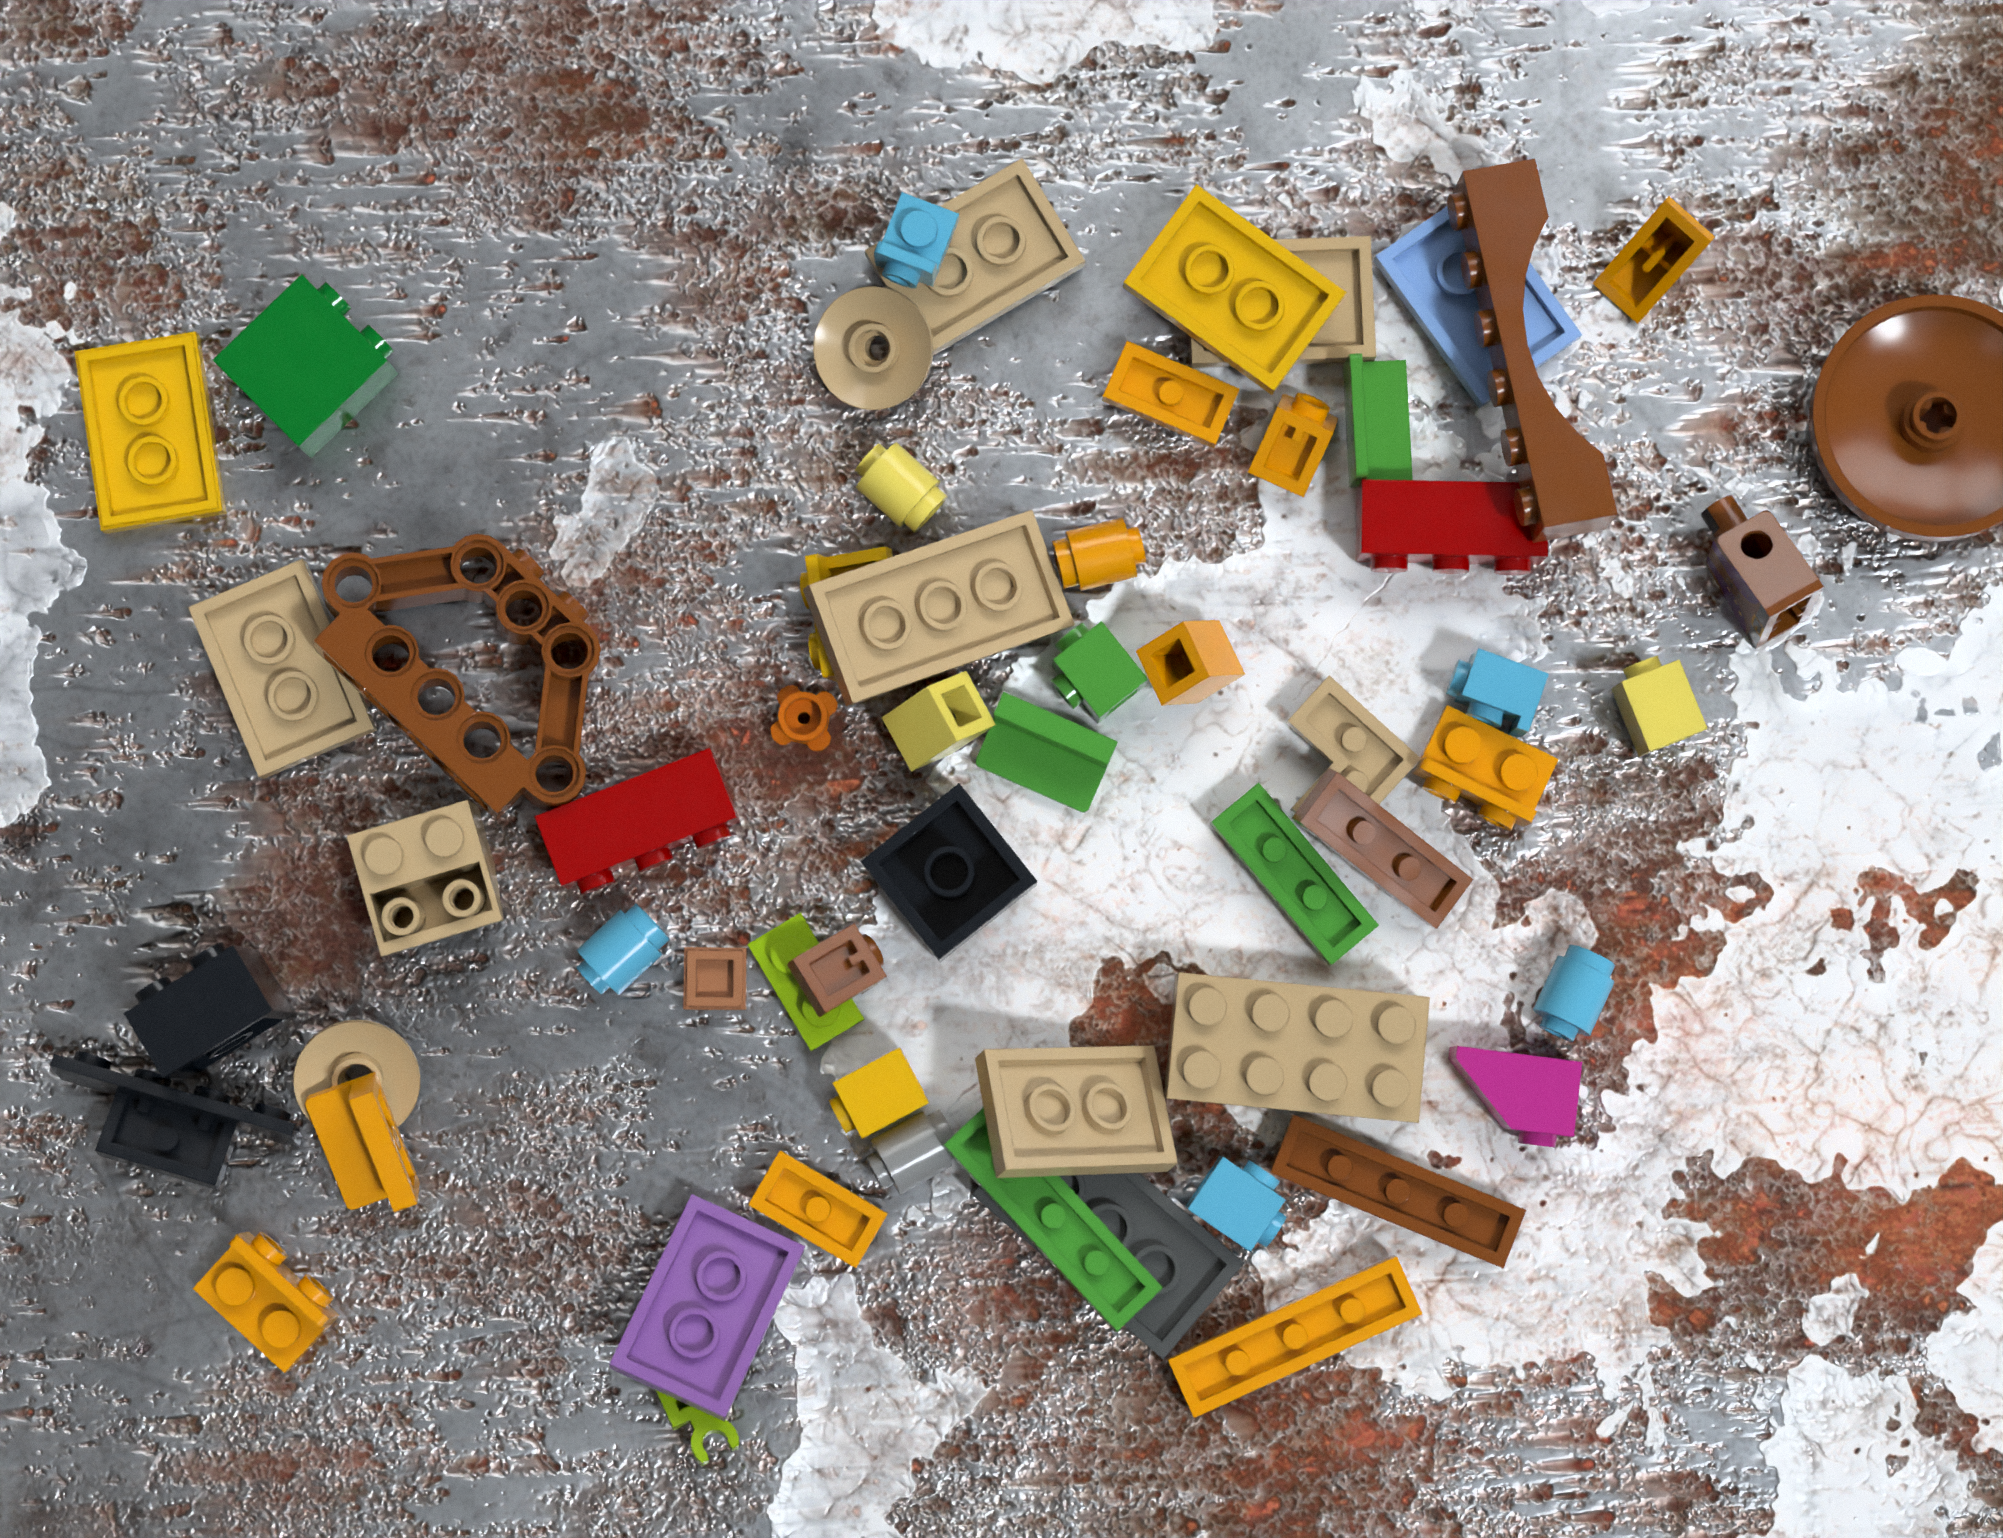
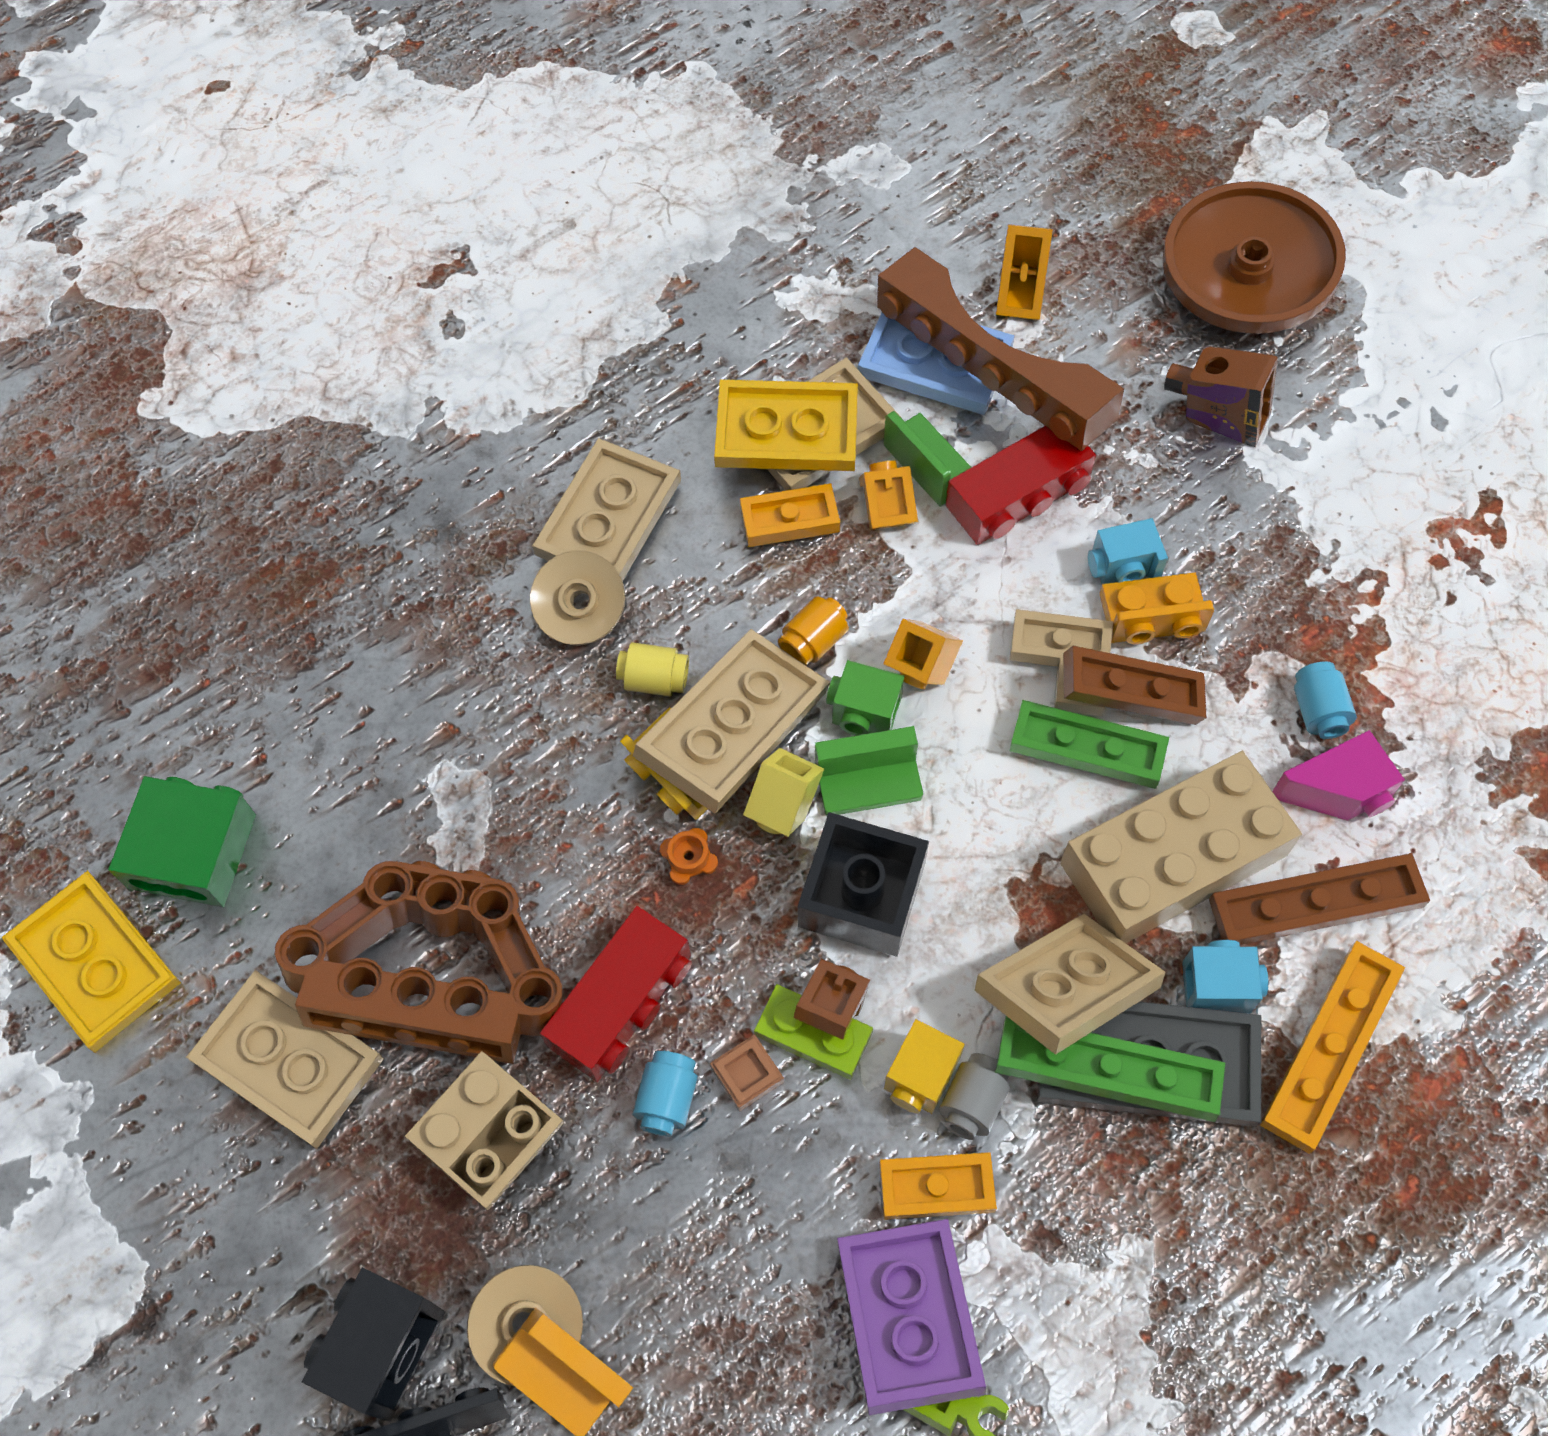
camera: 30 degrees left, 20 degrees down
medium azure bracket [874,192,959,288] -> none
light yellow brick [1611,656,1708,757] -> none

